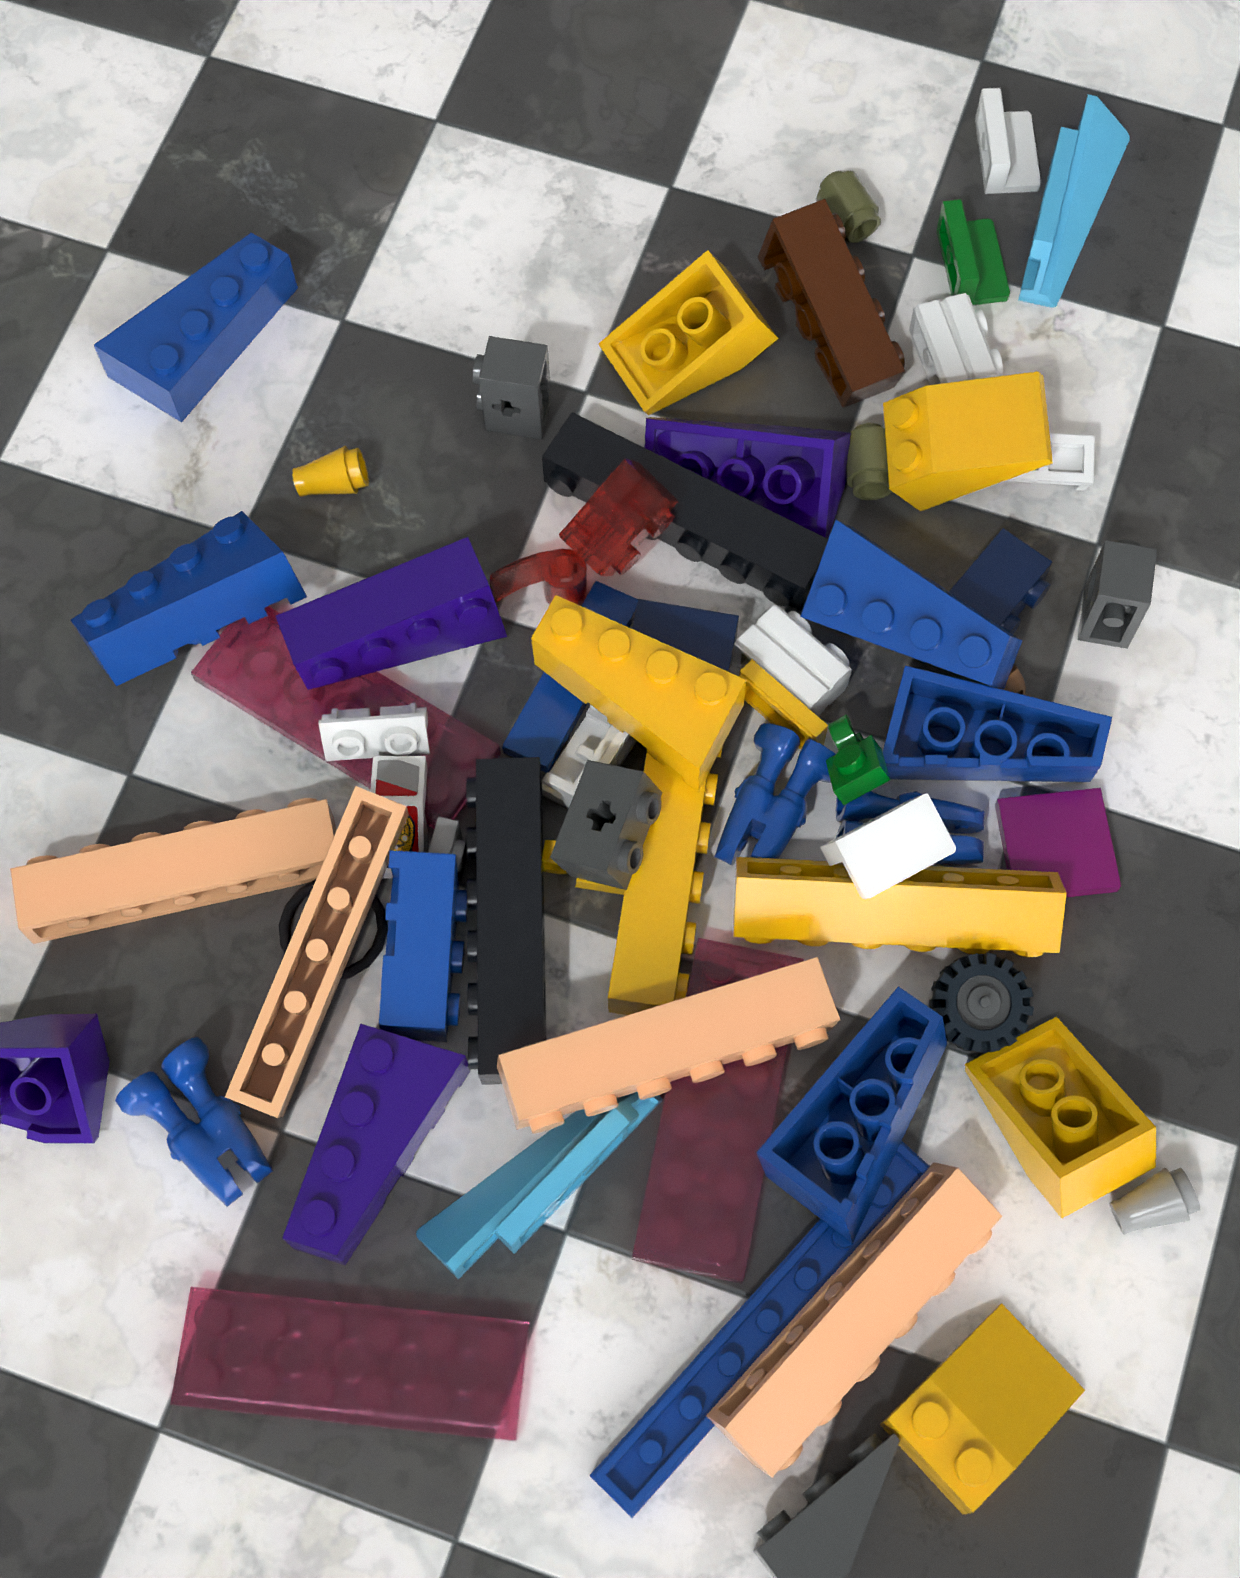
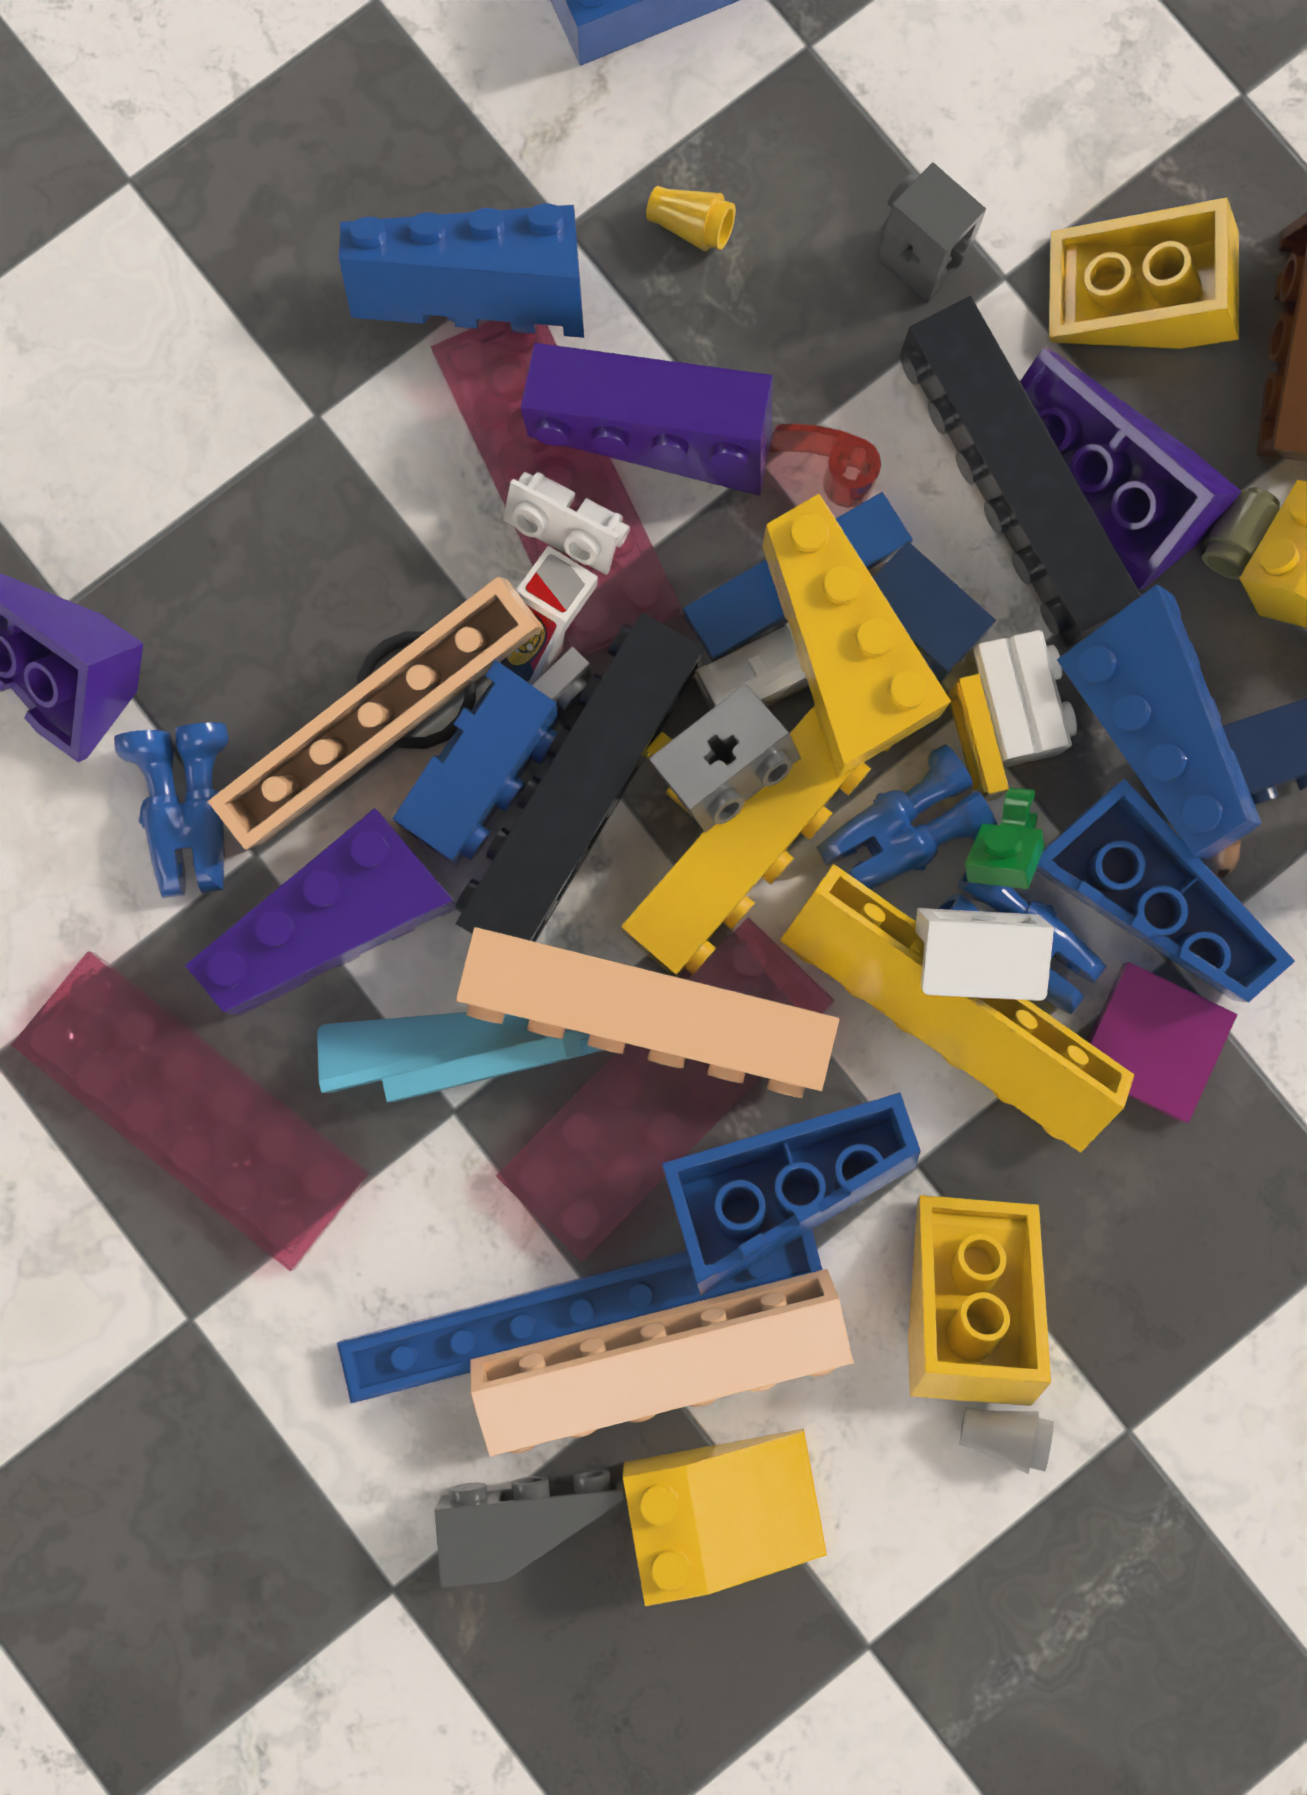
camera: 30 degrees right, 15 degrees up
light nougat brick [10,798,337,944] -> none
clear red brick [559,459,678,576] -> none
black wheel [929,953,1034,1052] -> none

